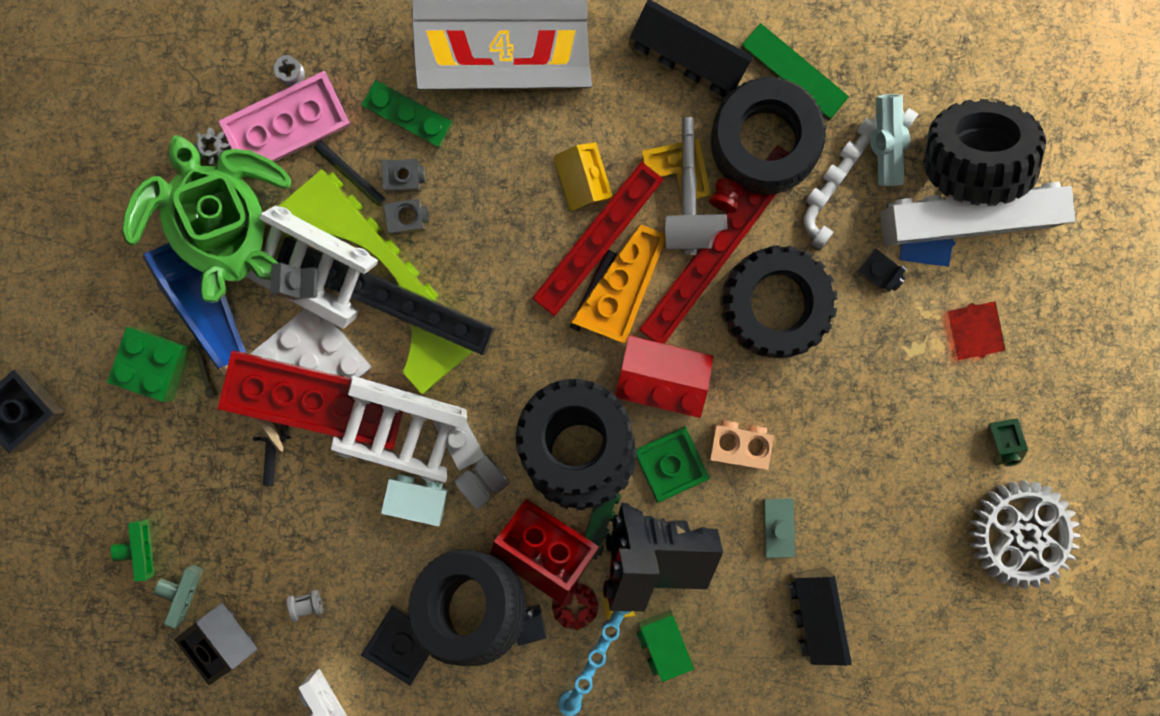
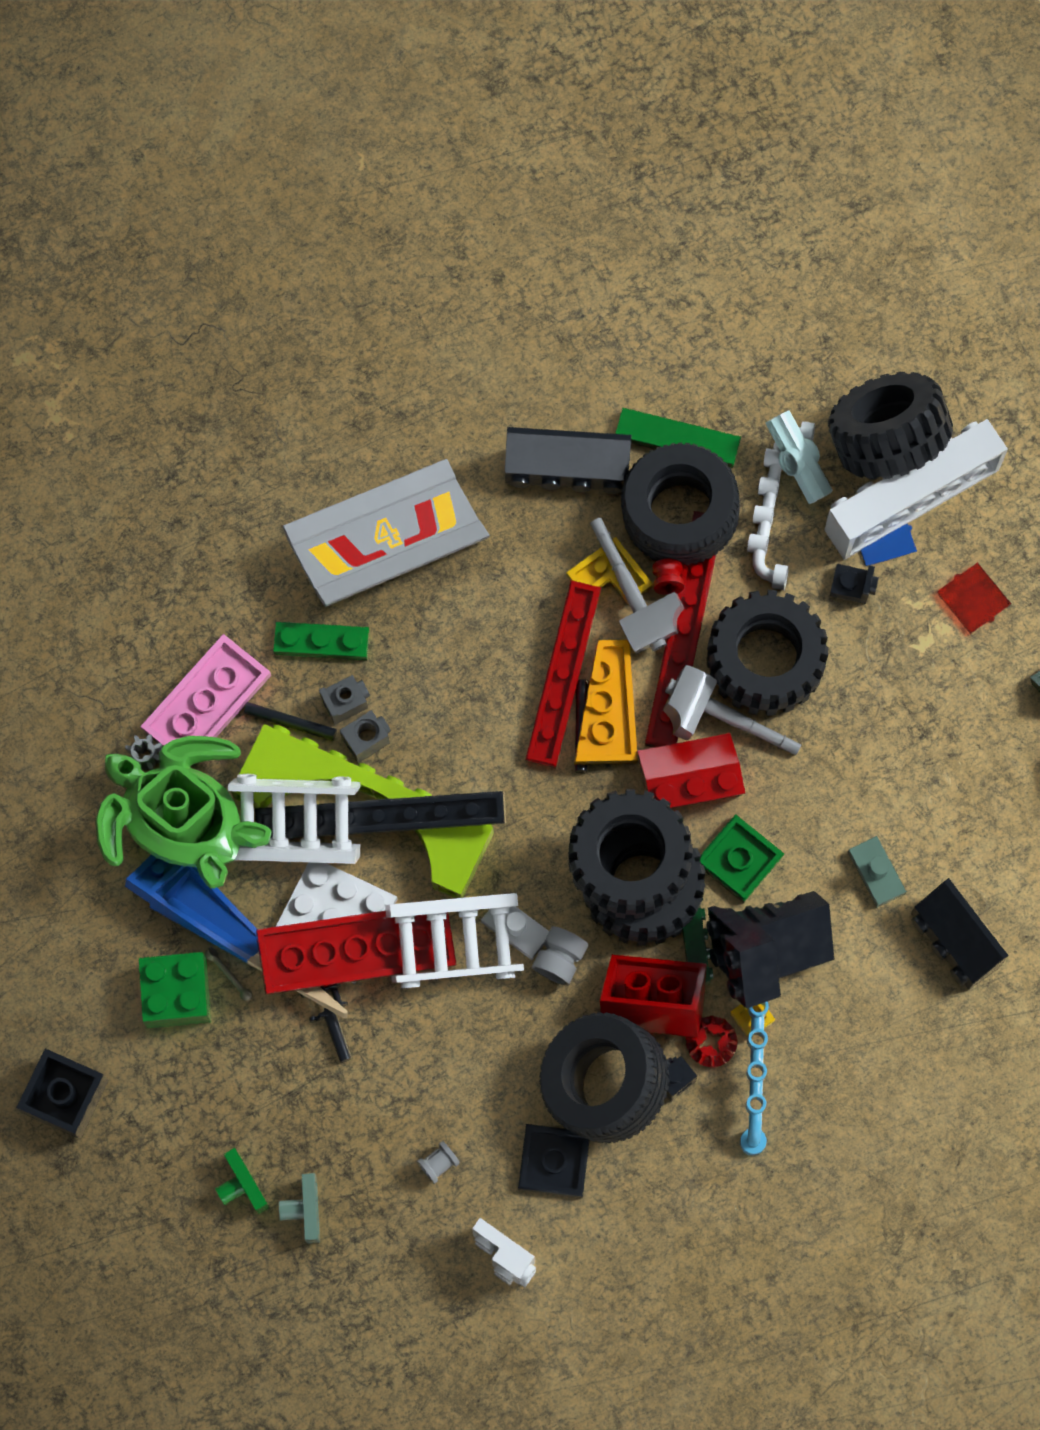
camera: 25 degrees left, 15 degrees down
slope [174,603,258,685] -> none
dark grey bracket [270,263,319,300] -> none
light grey bush [274,55,305,87] -> none
light aqua brick [381,473,449,526] -> none
yellow panel [554,142,613,211] -> none
green brick [636,610,695,682] -> none
light nougat brick [707,420,774,470] -> none
none -> light grey piece [663,665,801,755]

